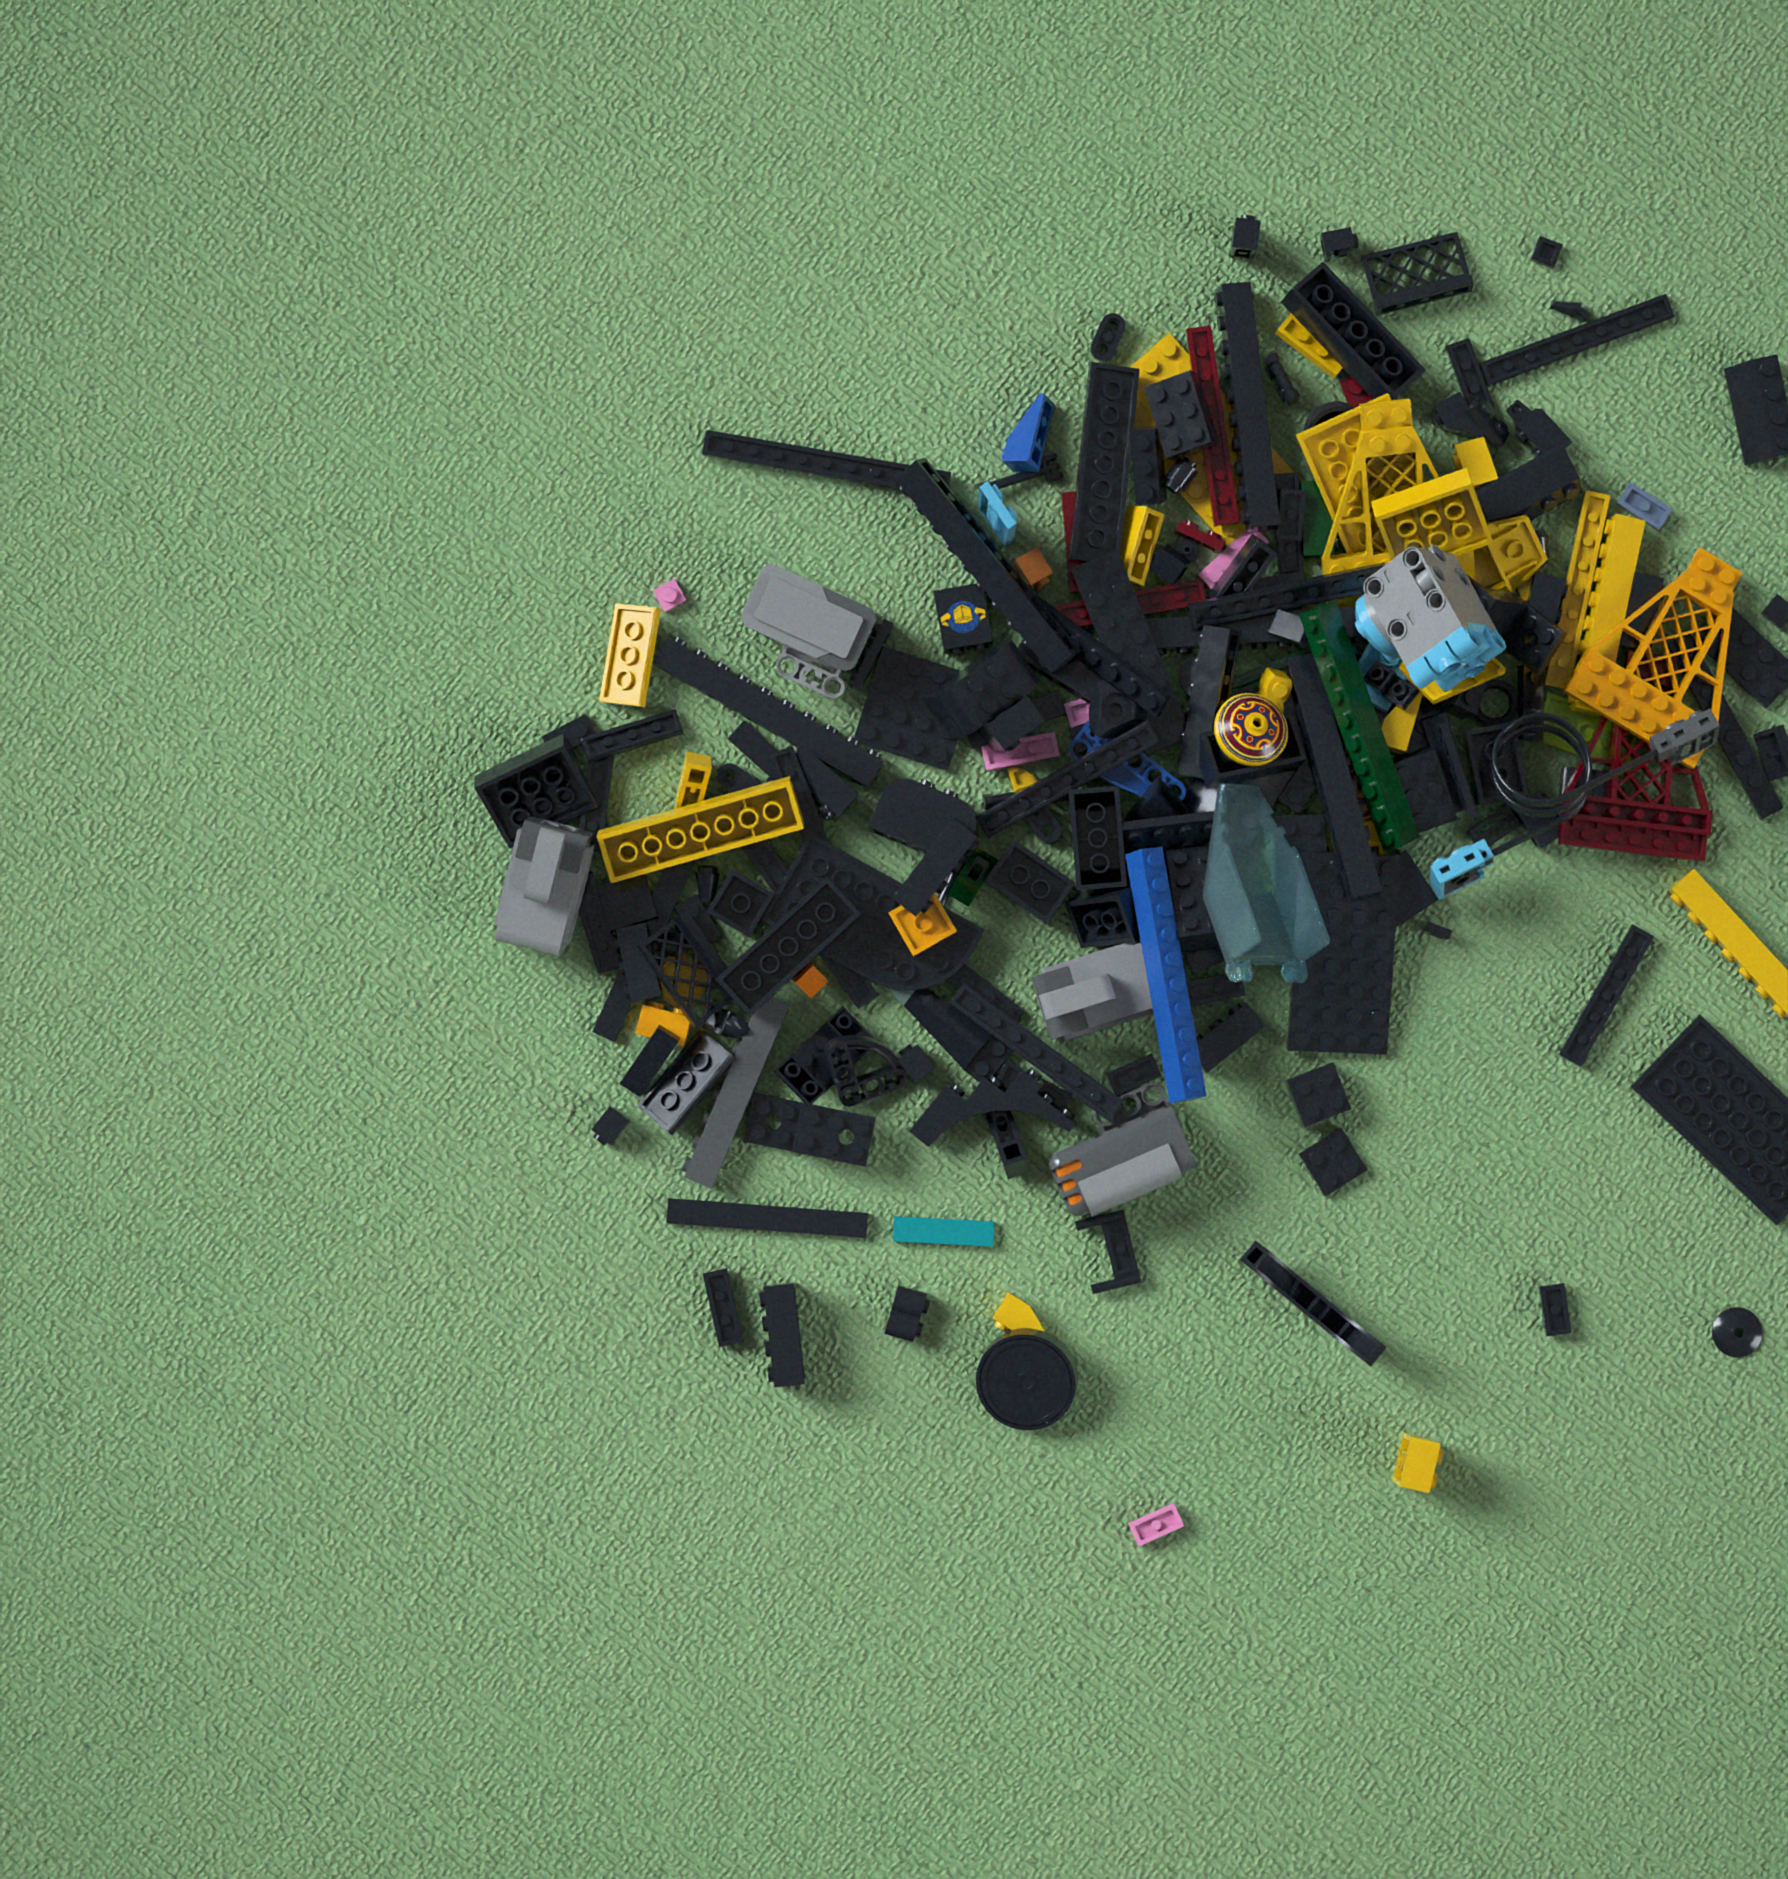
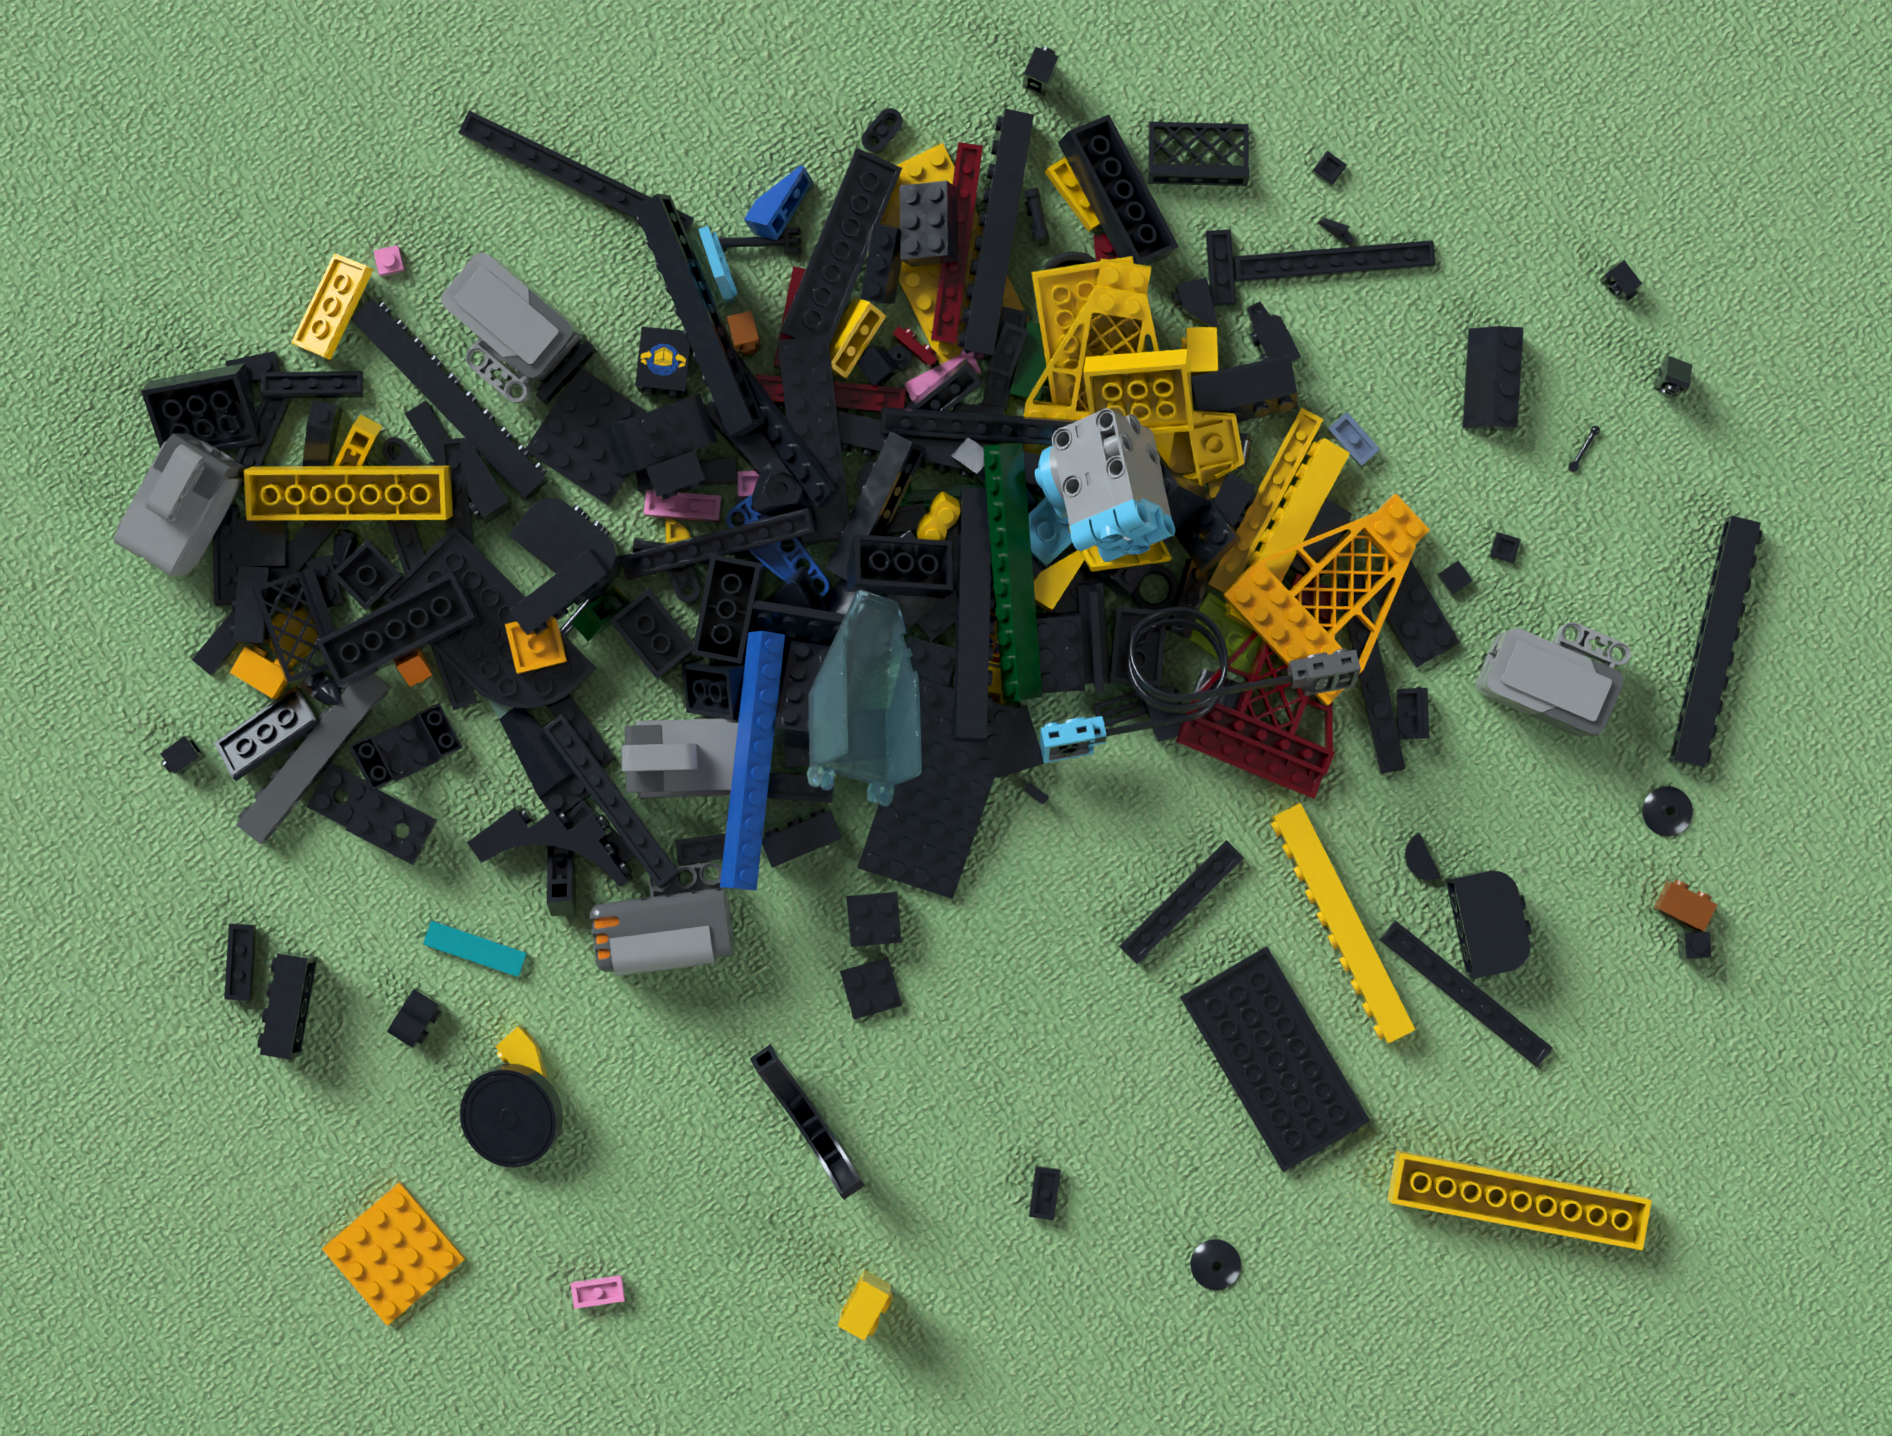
camera: 10 degrees right, 0 degrees up
black tile [619,1024,680,1097] -> none
black tile [666,1198,868,1238] -> none
black beam [824,1035,907,1107] -> none
black brick [898,1044,935,1084] -> none
black plate [1075,1210,1141,1294] -> none
black brick [1163,457,1198,496] -> none
dish [1214,693,1288,766] -> none
black brick [1319,227,1359,262] -> none
black slope [1363,661,1419,711] -> none
black plate [1467,395,1510,449] -> none
none -> black slope [302,400,343,466]
none -> light orange plate [322,1181,466,1326]

